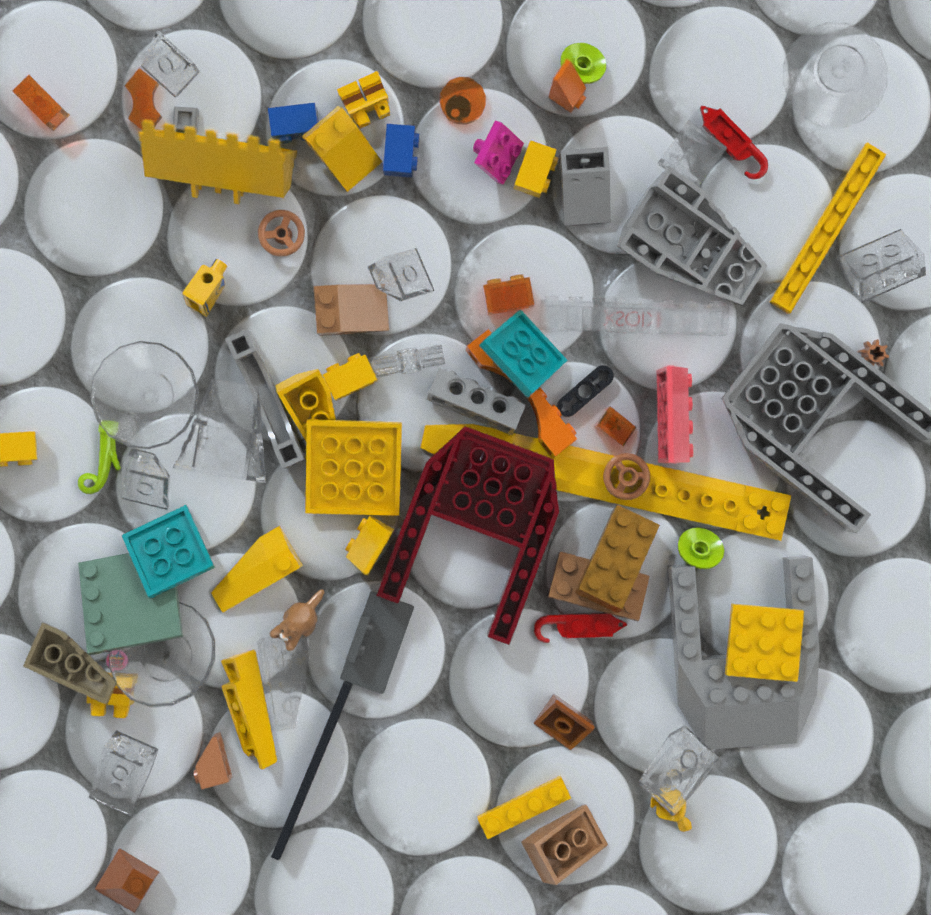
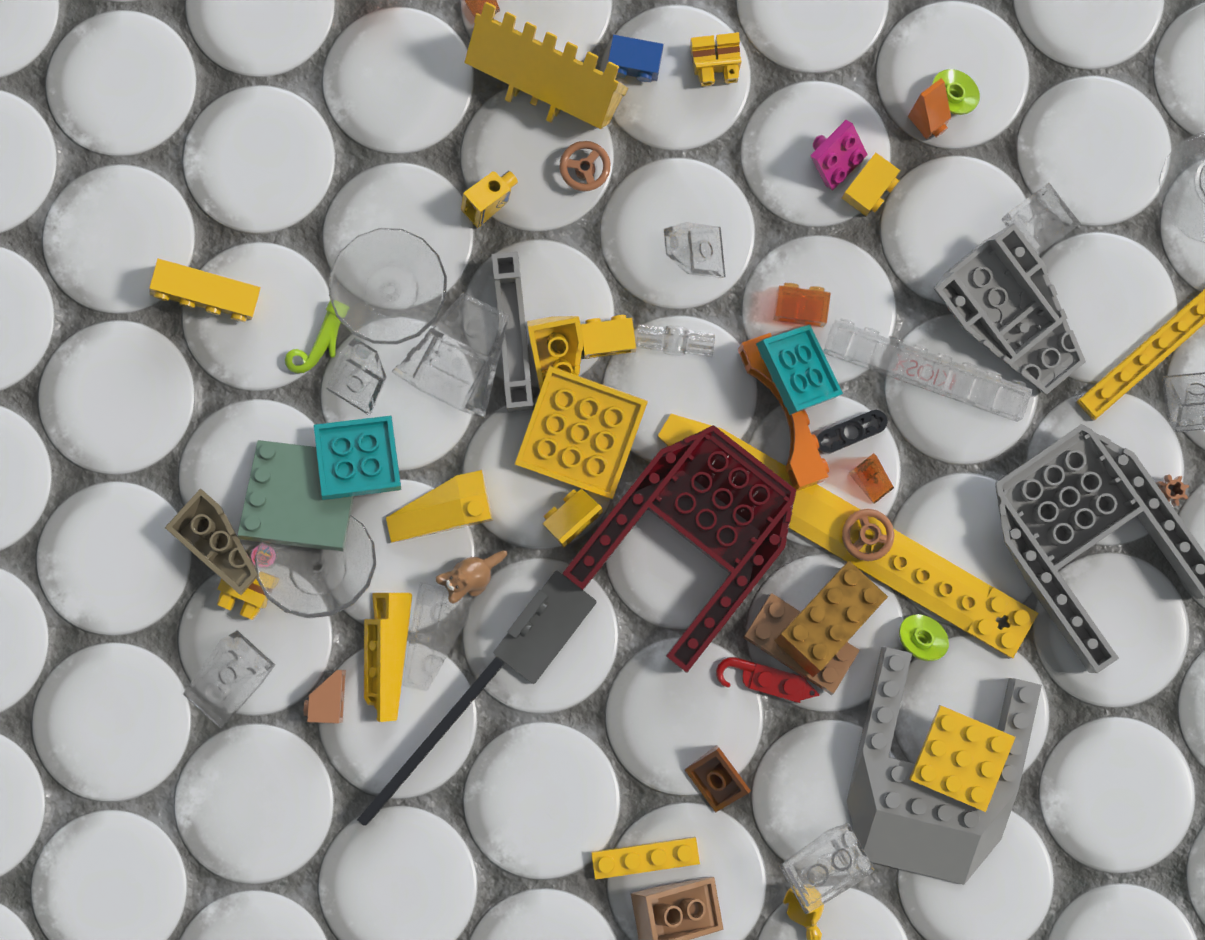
camera: 20 degrees right, 5 degrees down
dark orange slope [95,848,159,913] -> none
light grey tile [173,106,199,133] -> none
yellow slope [302,106,382,192] -> none
medium nougat slope [314,284,389,336] -> none
blue brick [383,124,420,177] -> none
light grey brick [426,368,526,436] -> none
clear orange tile [440,77,486,125] -> none
light grey slope [559,147,611,226] -> none
coral slope [656,365,693,463] -> none
red plate [700,106,768,180] -> none

